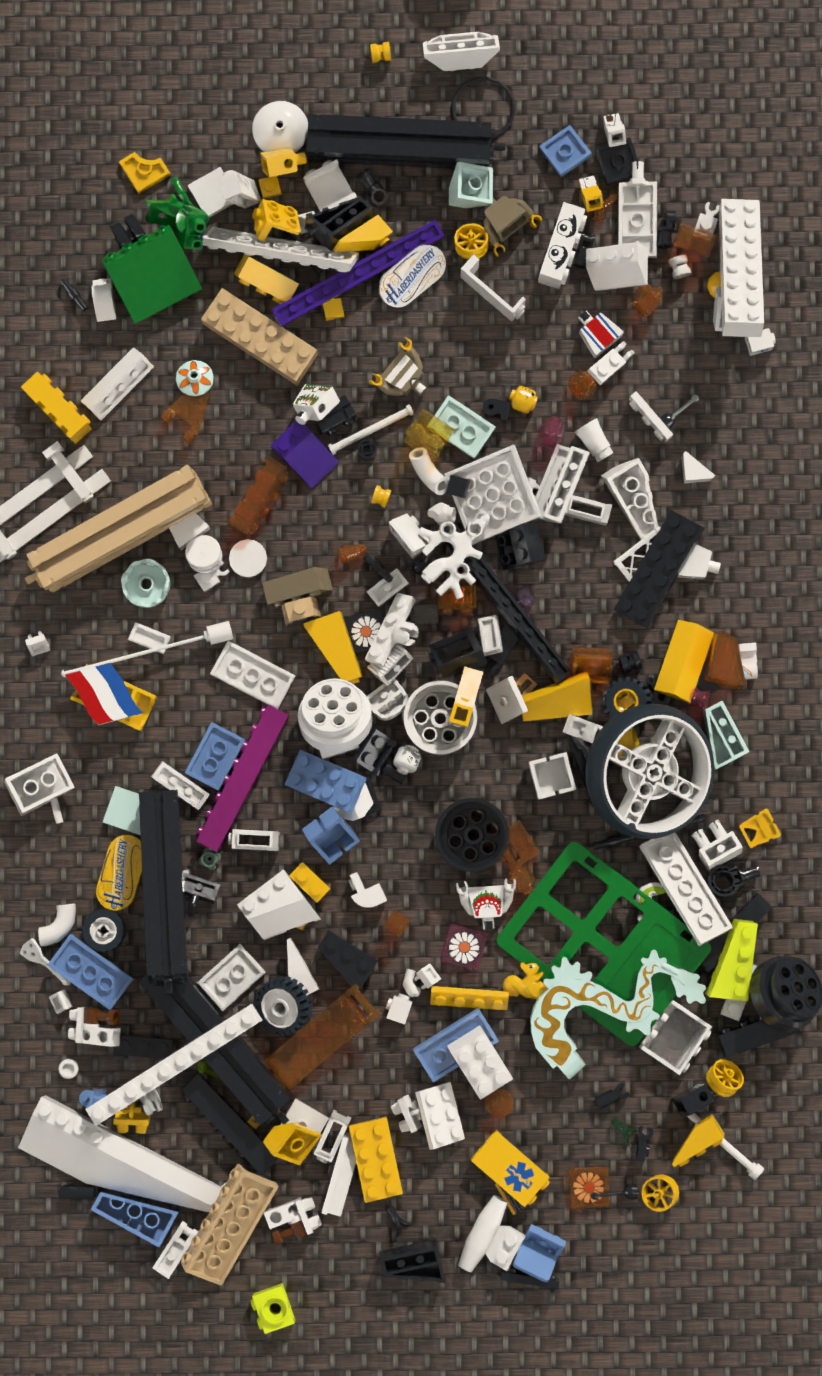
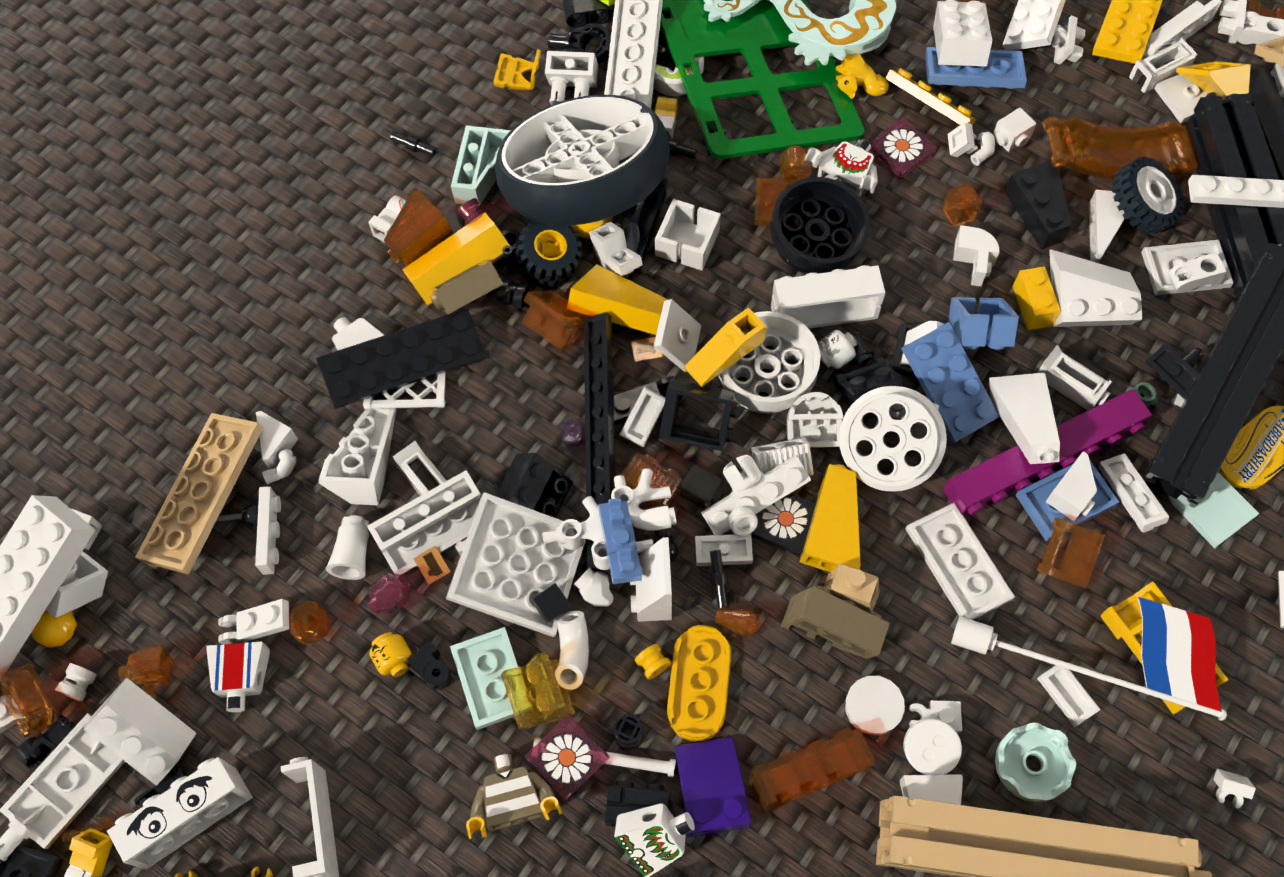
camera: 145 degrees left, 20 degrees down
none -> tan bracket [135,413,263,575]
none -> white arm [262,449,296,484]
none -> black bar [390,131,437,157]
none -> clear orange sticker [413,546,450,585]
none -> dark tan window [430,260,503,314]
none -> tile [524,713,610,800]
none -> medium blue plate [598,498,642,584]
none -> yellow leg [655,97,678,140]
none -> yellow tile [667,625,731,742]
none -> white tile [728,507,758,536]
none -> white piece [771,265,885,329]
none -> white slope [989,373,1060,464]
none -> clear orange plate [1036,518,1105,589]
none -> white slope [1046,451,1097,521]
none -> white leg [1168,252,1227,293]

